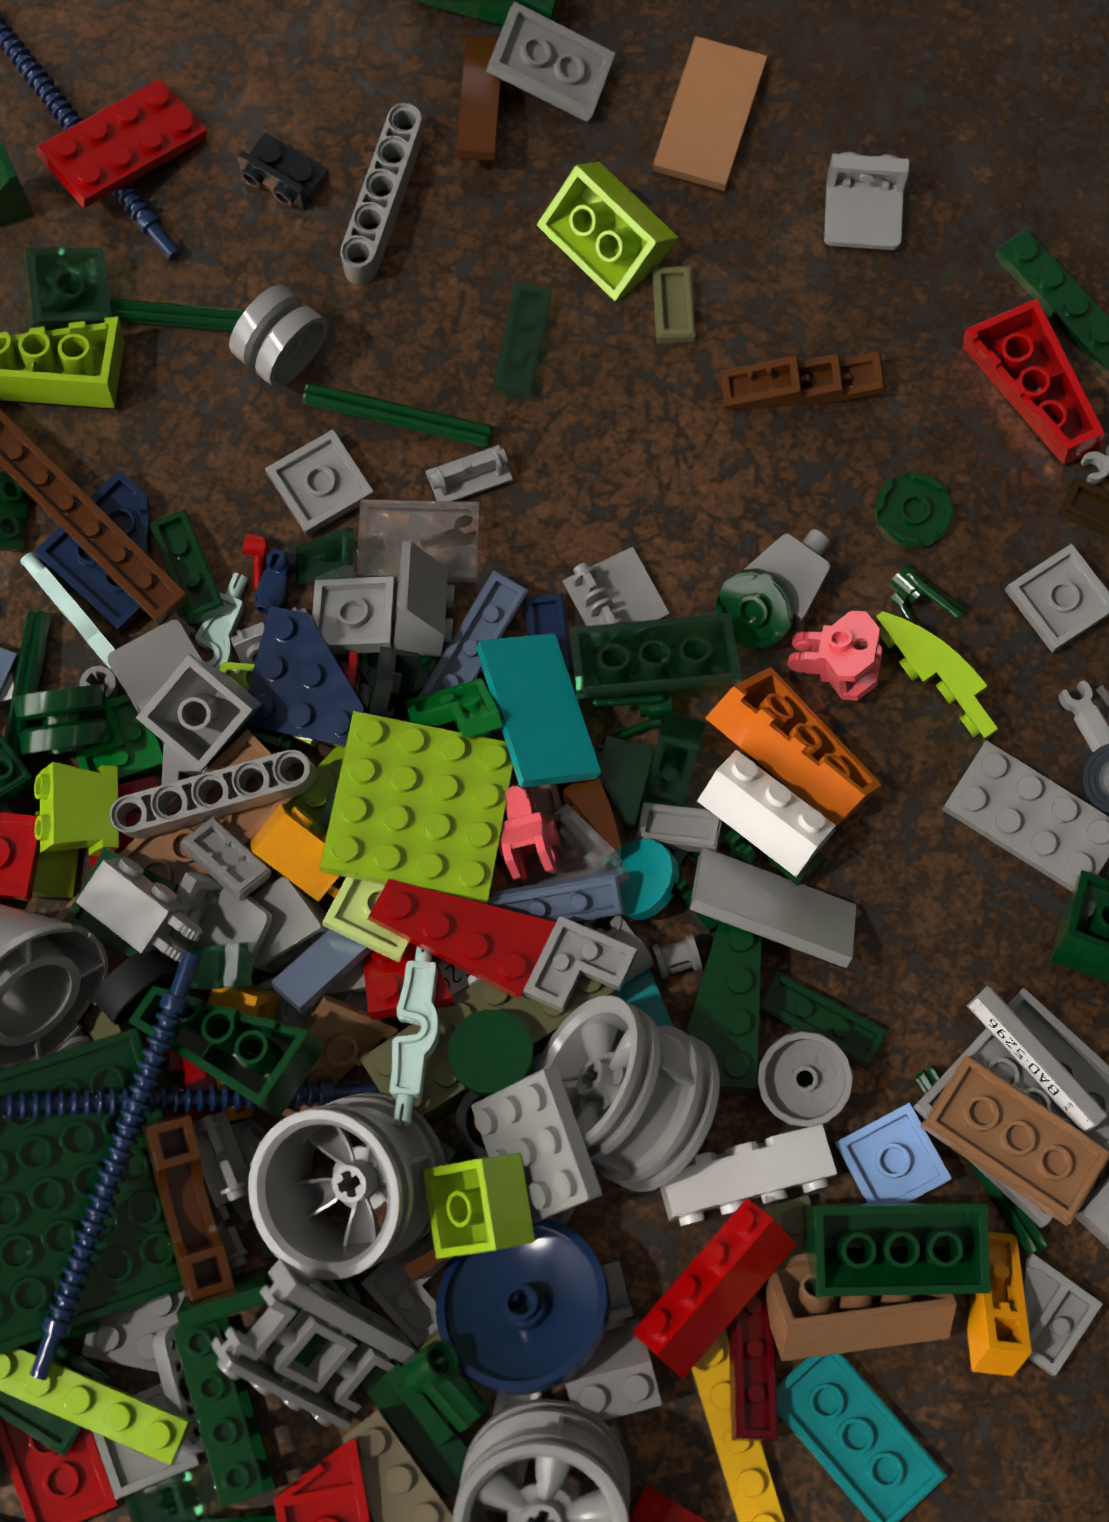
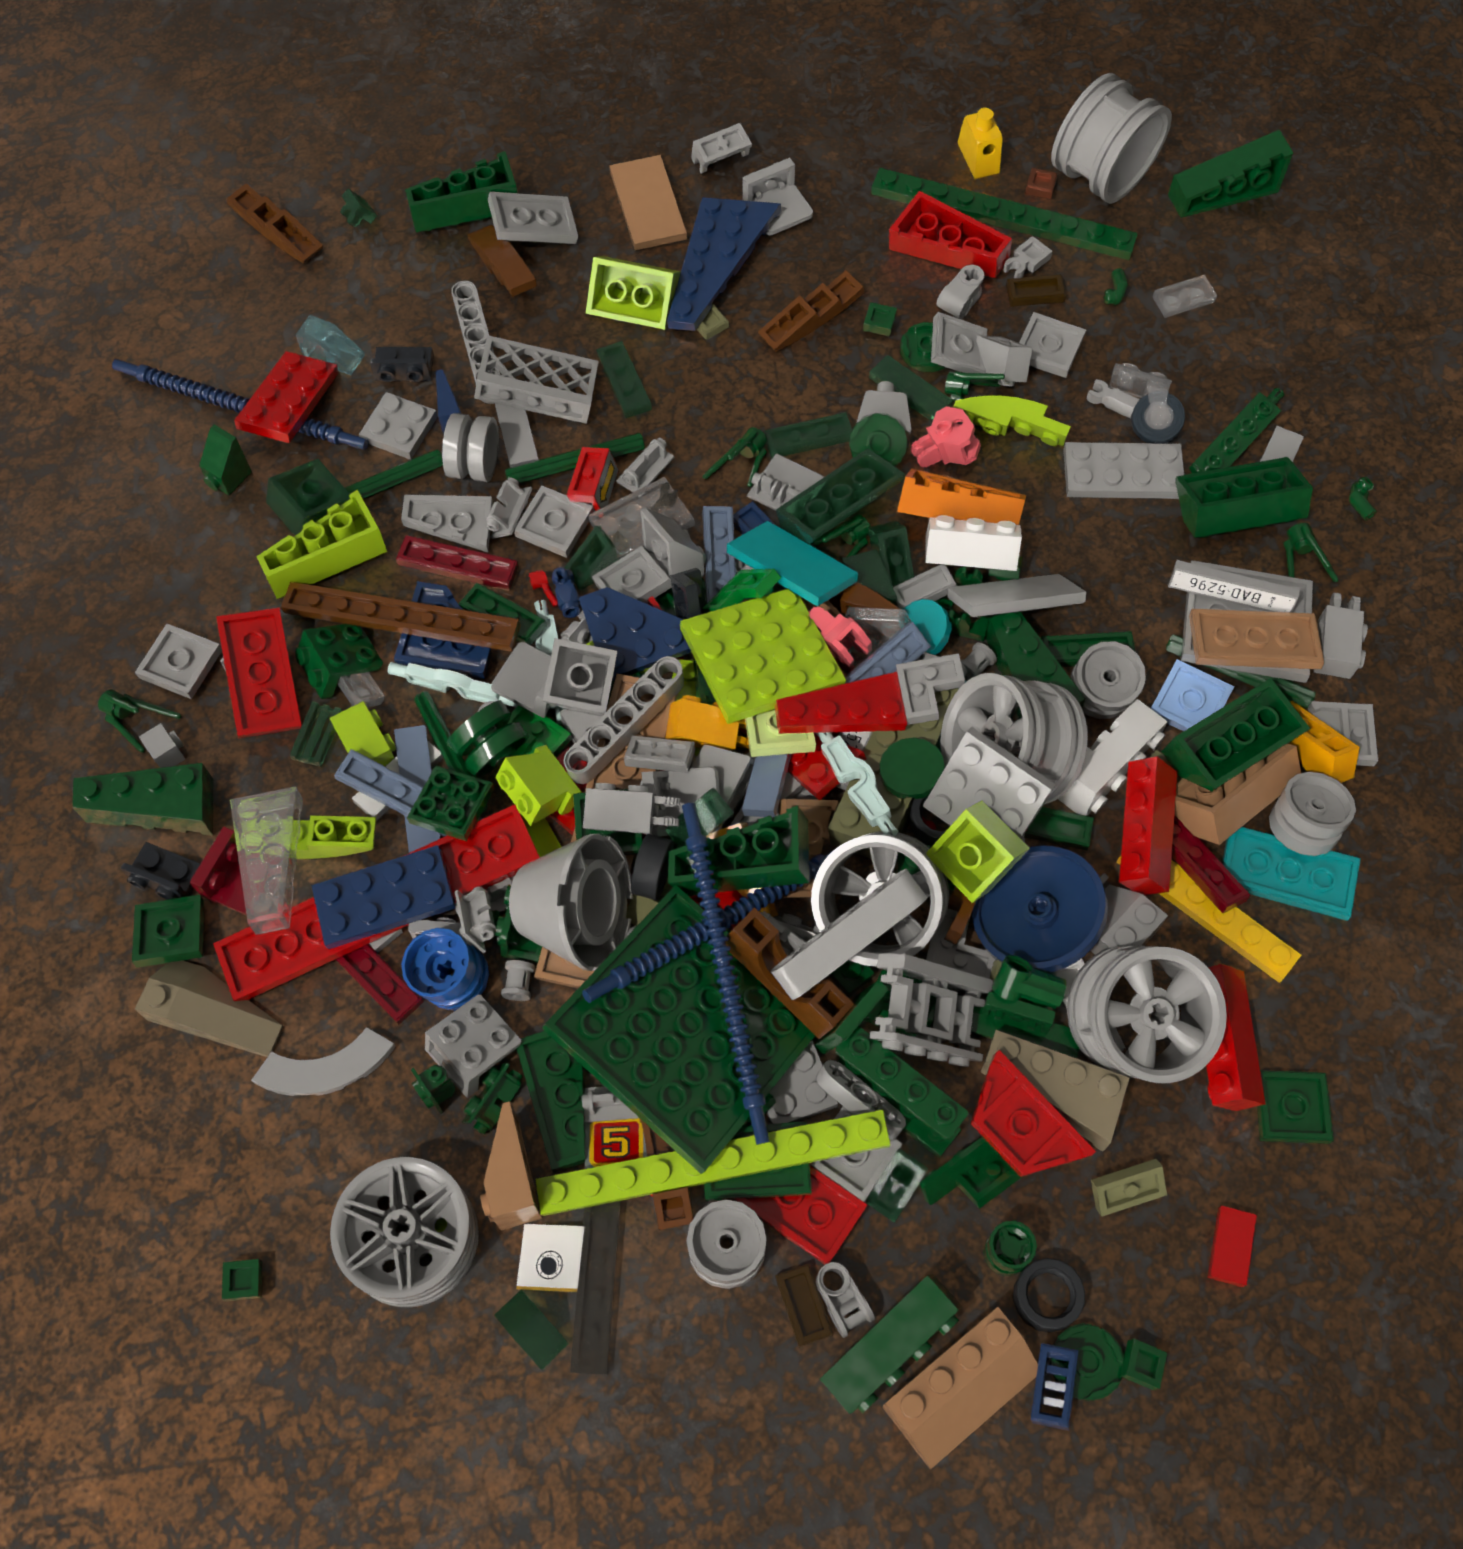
camera: 30 degrees left, 10 degrees down
none -> clear light blue slope [295,315,365,375]
none -> light grey plate [359,392,438,460]
none -> dark red tile [396,535,519,591]
none -> light grey wing [401,495,493,552]
none -> dark blue slope [436,370,462,433]
none -> light grey fence [474,335,599,424]
none -> light grey hinge [486,478,533,539]
none -> light grey tile [494,403,538,468]
none -> red panel [567,447,619,517]
none -> dark blue wing [667,197,781,331]
none -> light grey hinge [691,123,752,173]
none -> dark green plant [703,427,767,487]
none -> clear green tile [764,412,853,459]
none -> light grey beam [771,869,928,1000]
none -> dark green plate [863,302,897,336]
none -> clear green tile [869,355,953,422]
none -> light grey tile [931,312,988,373]
none -> light grey piece [936,265,984,319]
none -> light grey slope [976,336,1032,386]
none -> dark green tile [1024,807,1094,850]
none -> light grey wheel [1269,772,1356,856]

